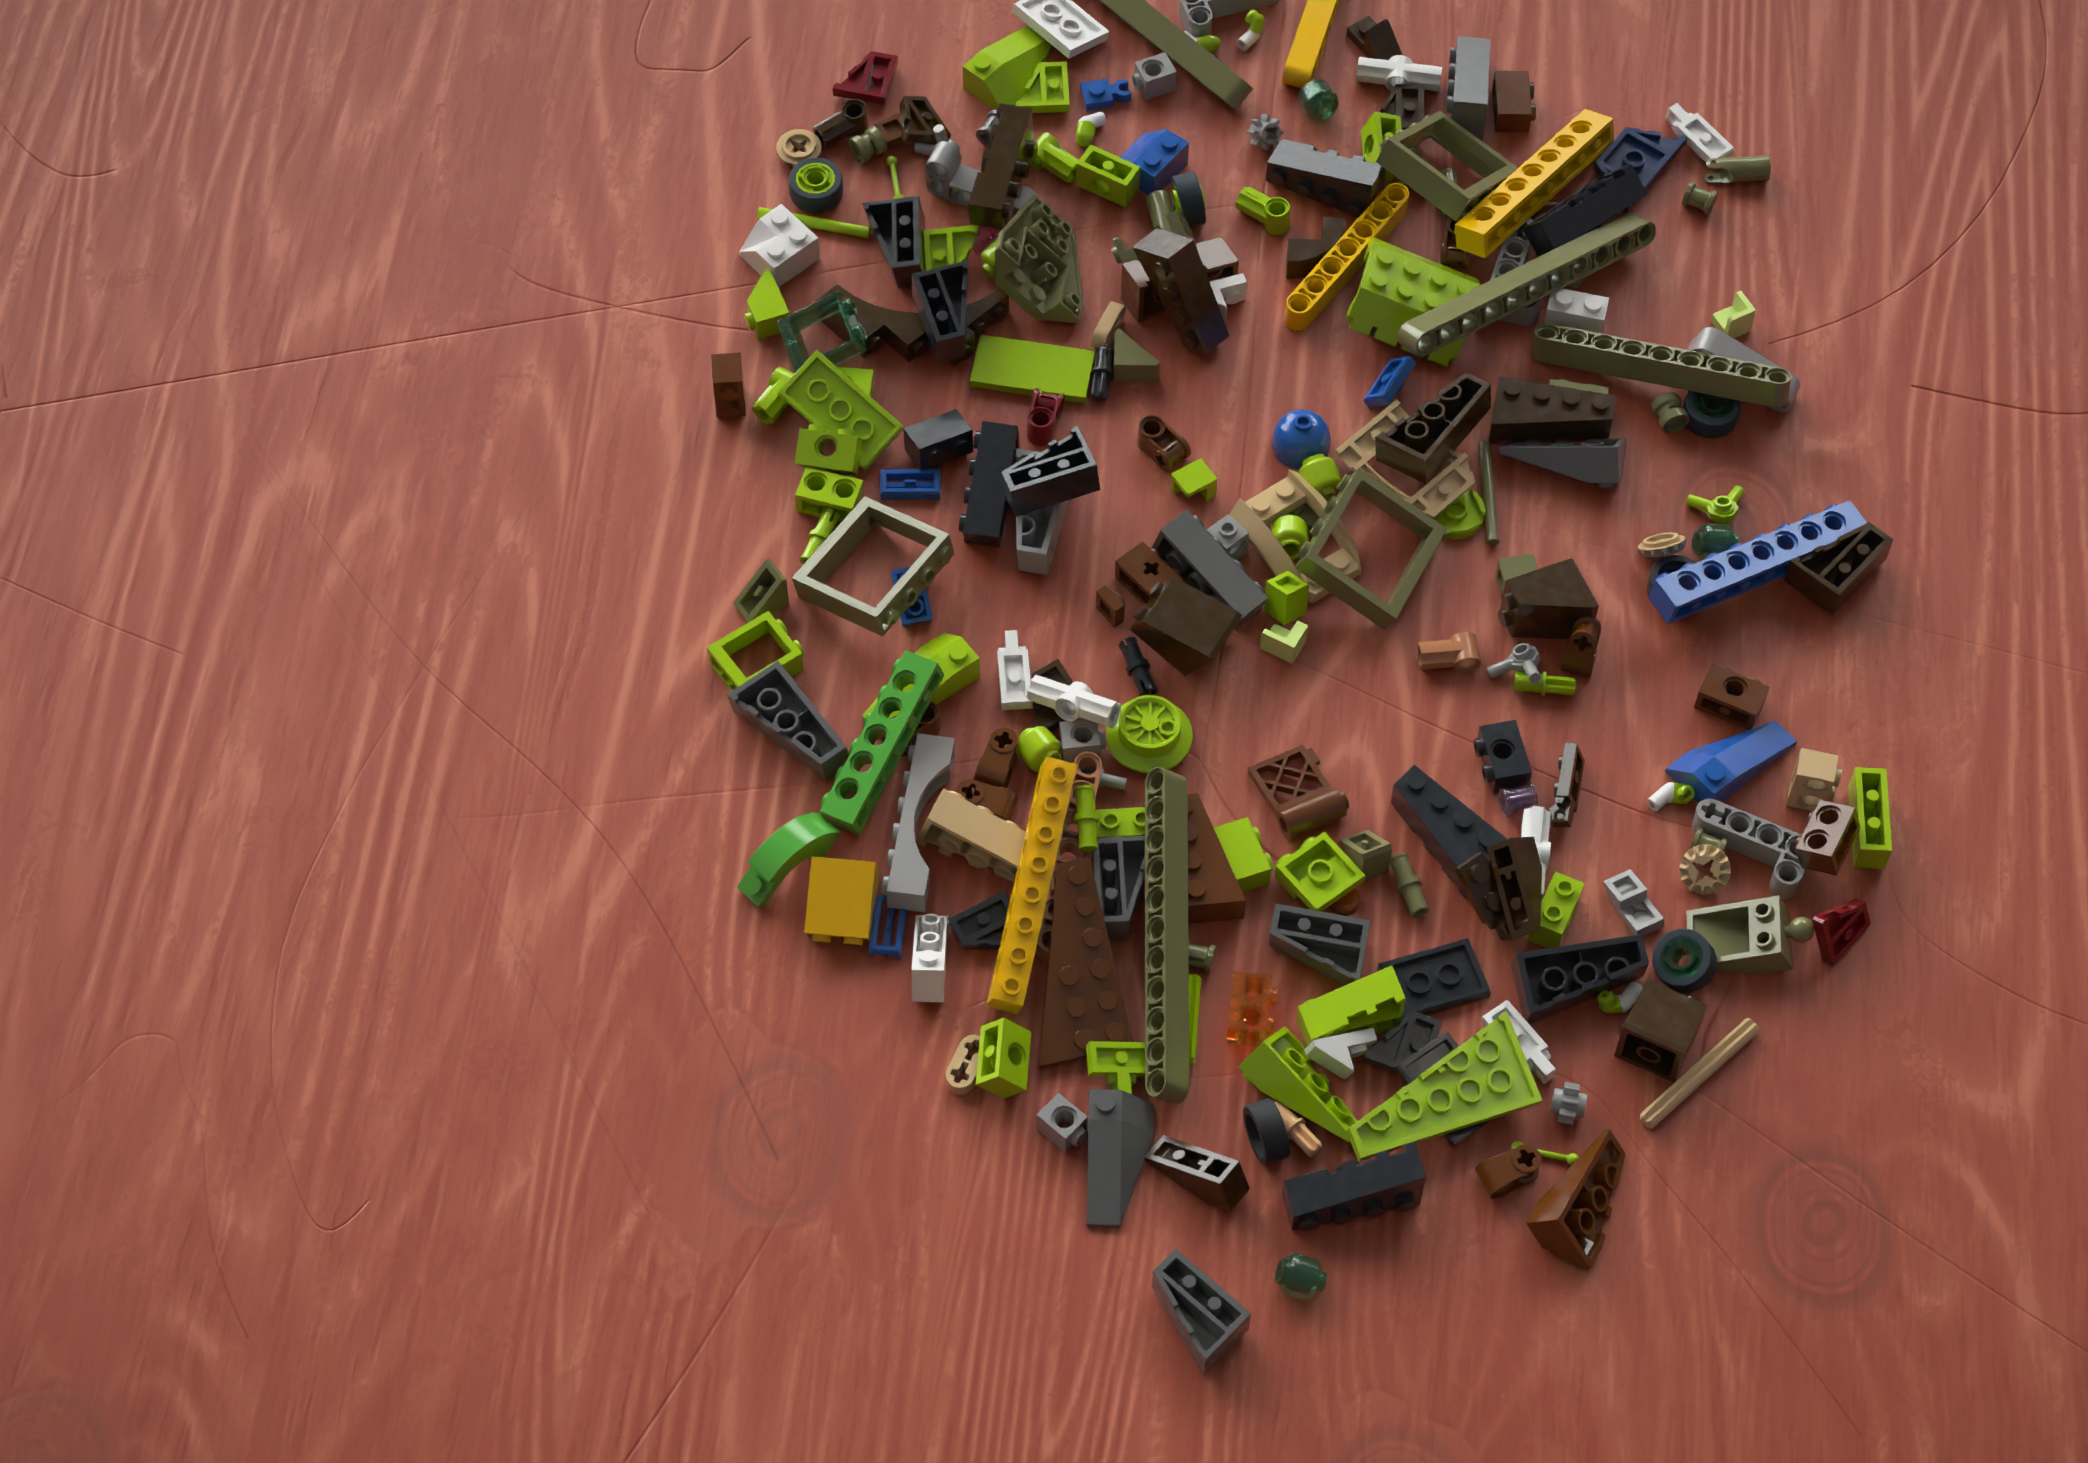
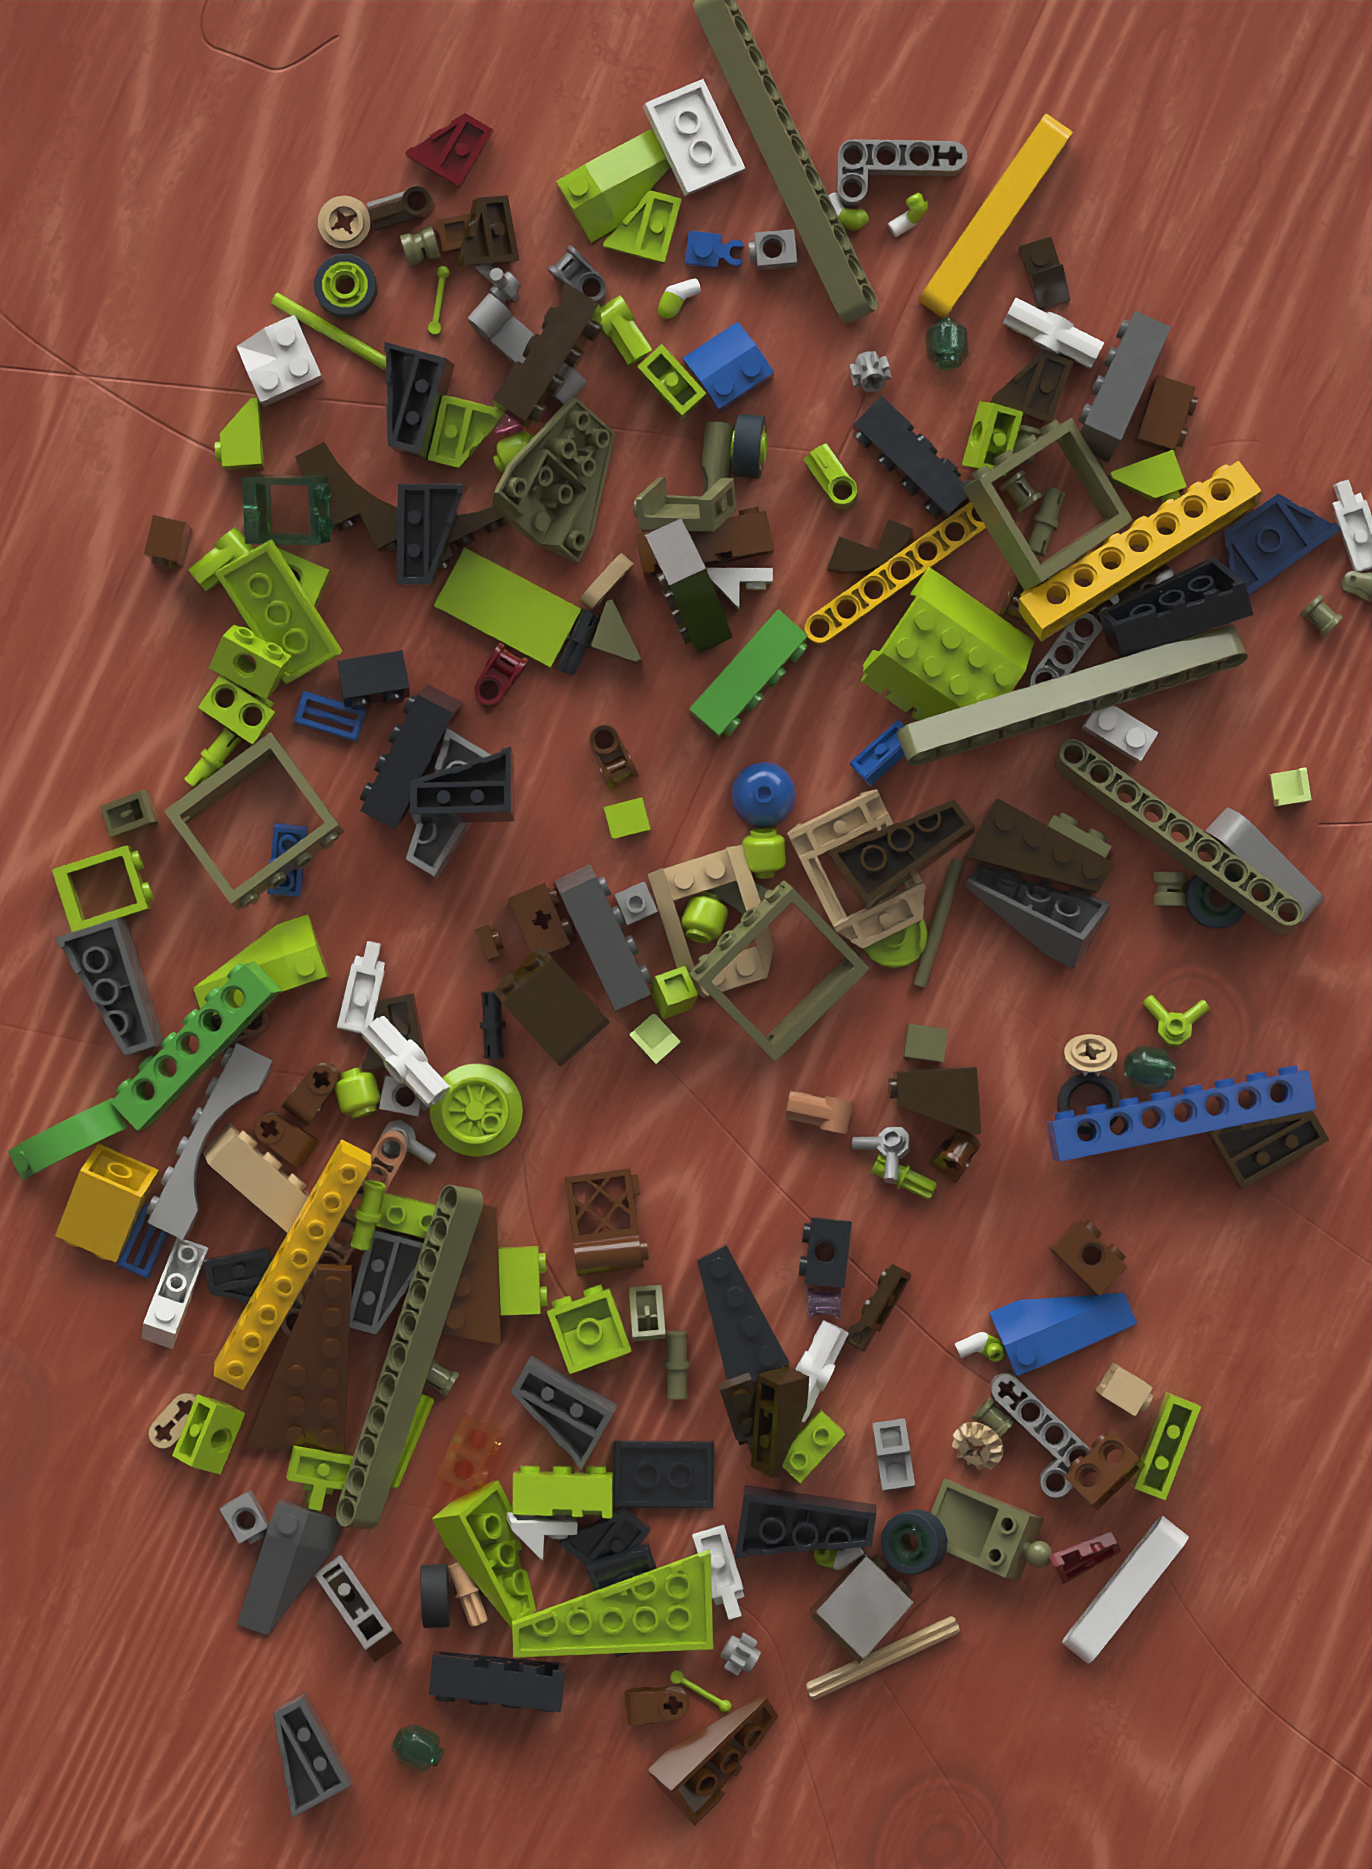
camera: 15 degrees right, 30 degrees up
none -> bright green piece [689,609,808,739]
none -> white beam [1062,1516,1189,1664]
none -> lime slope [1108,450,1187,504]

